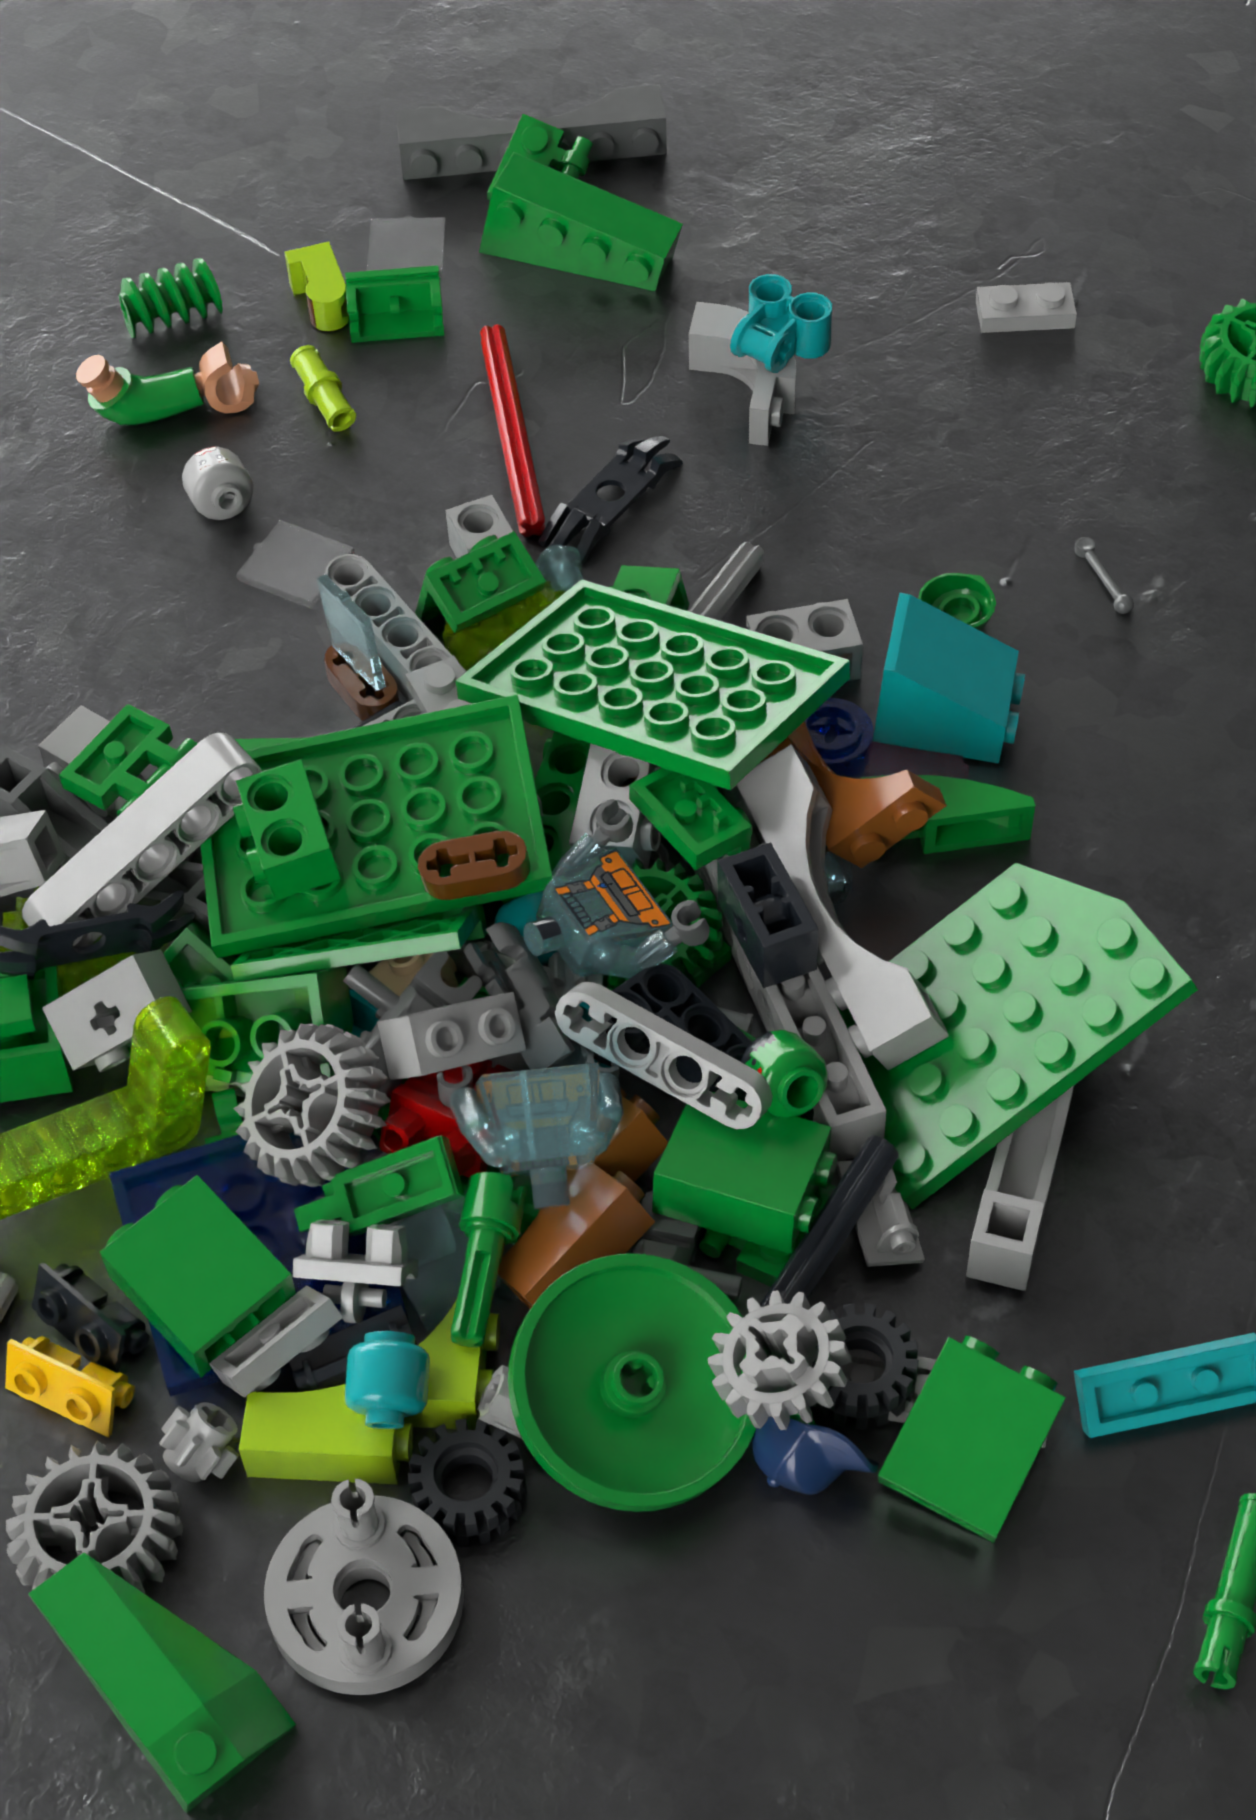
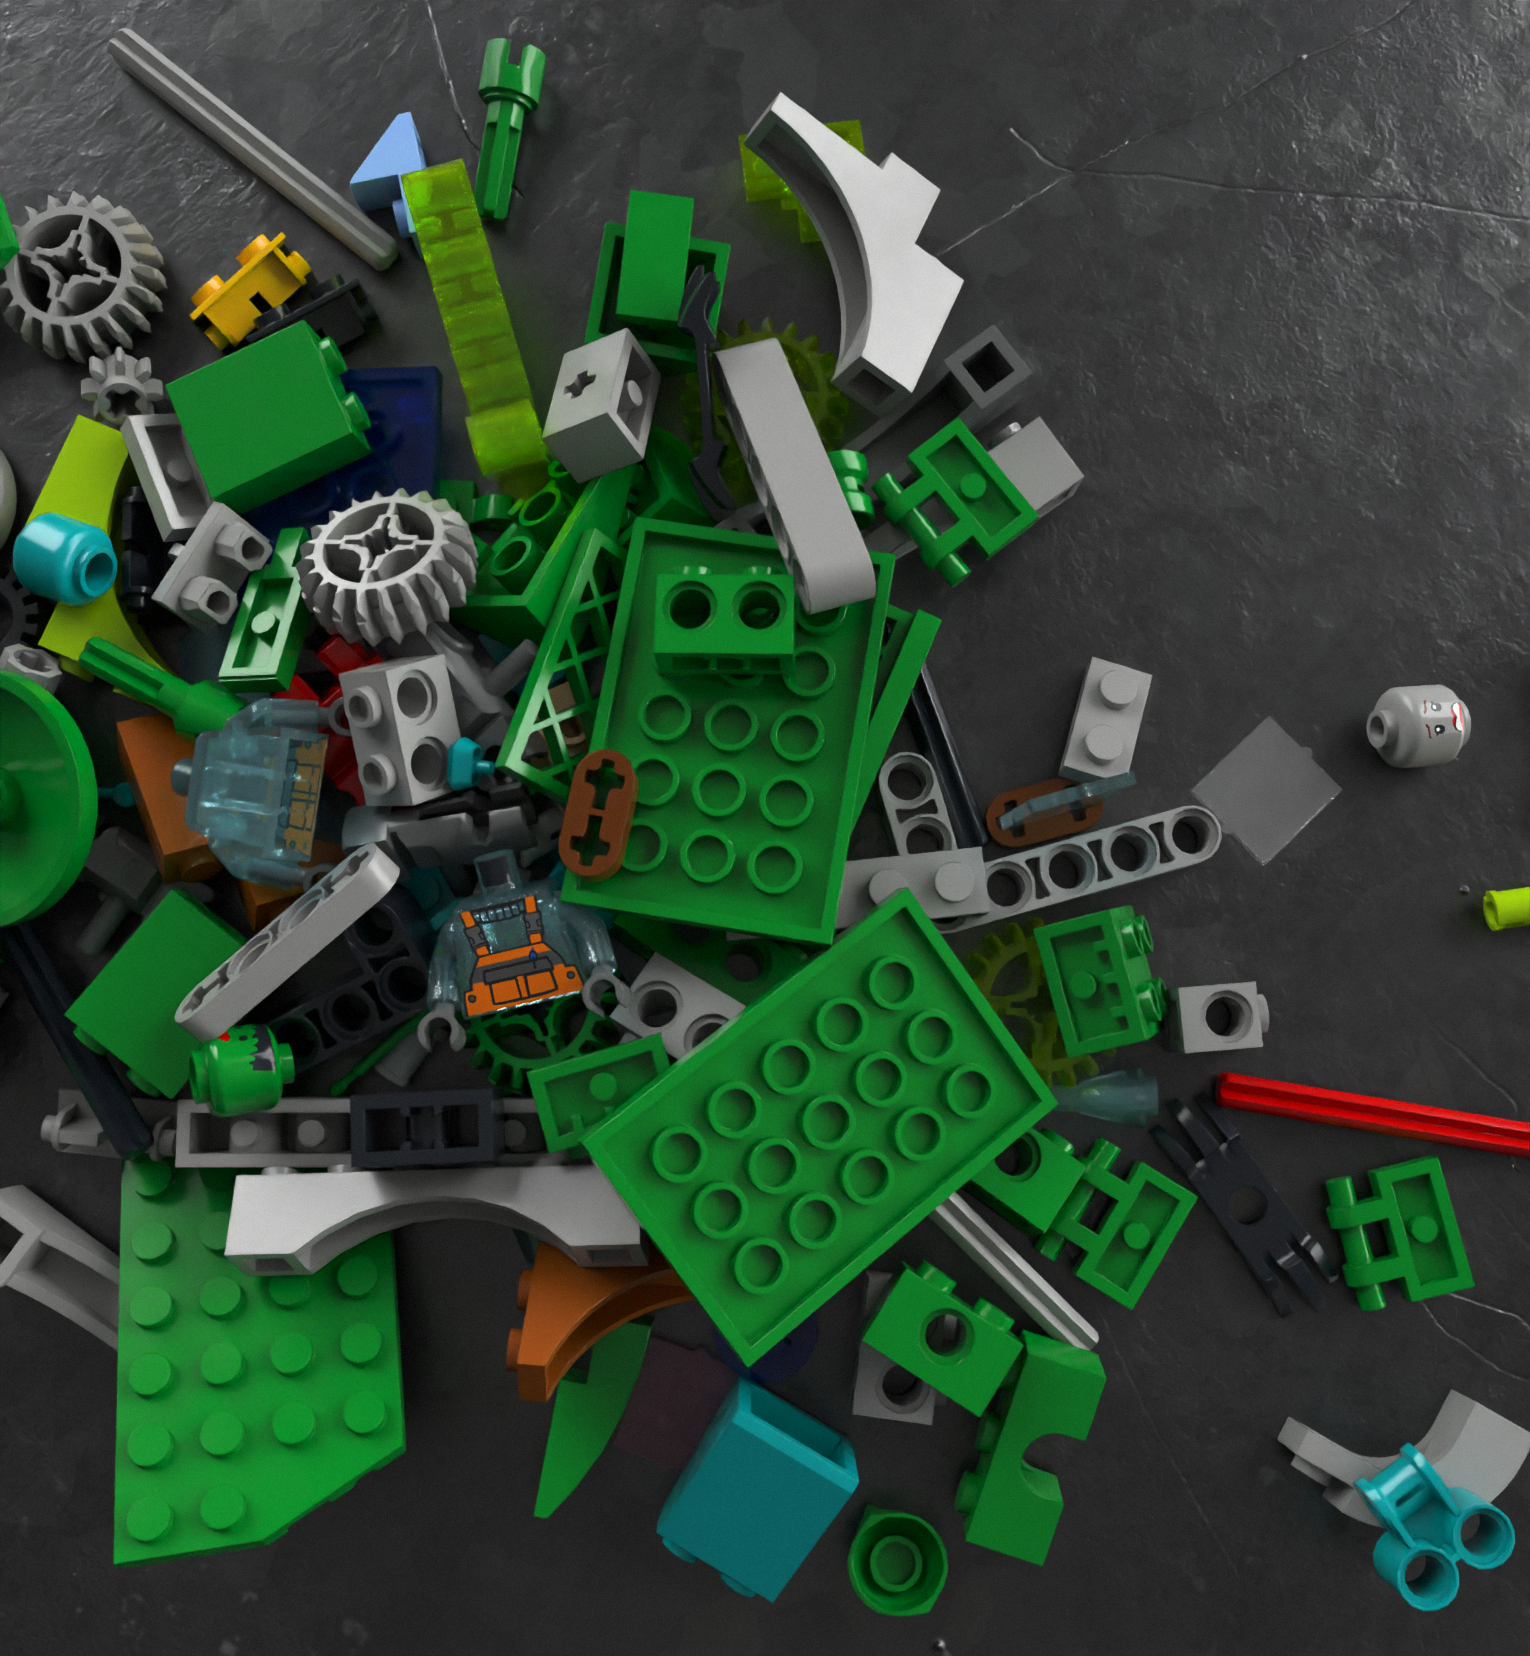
camera: 105 degrees right, 30 degrees up
none -> teal rock [446,737,495,791]
none -> green brick [858,1260,1024,1418]
none -> green arch [955,1329,1107,1566]
none -> green plate [1033,1136,1198,1310]
none -> light grey plate [1058,656,1152,794]
none -> green plate [1325,1155,1475,1311]

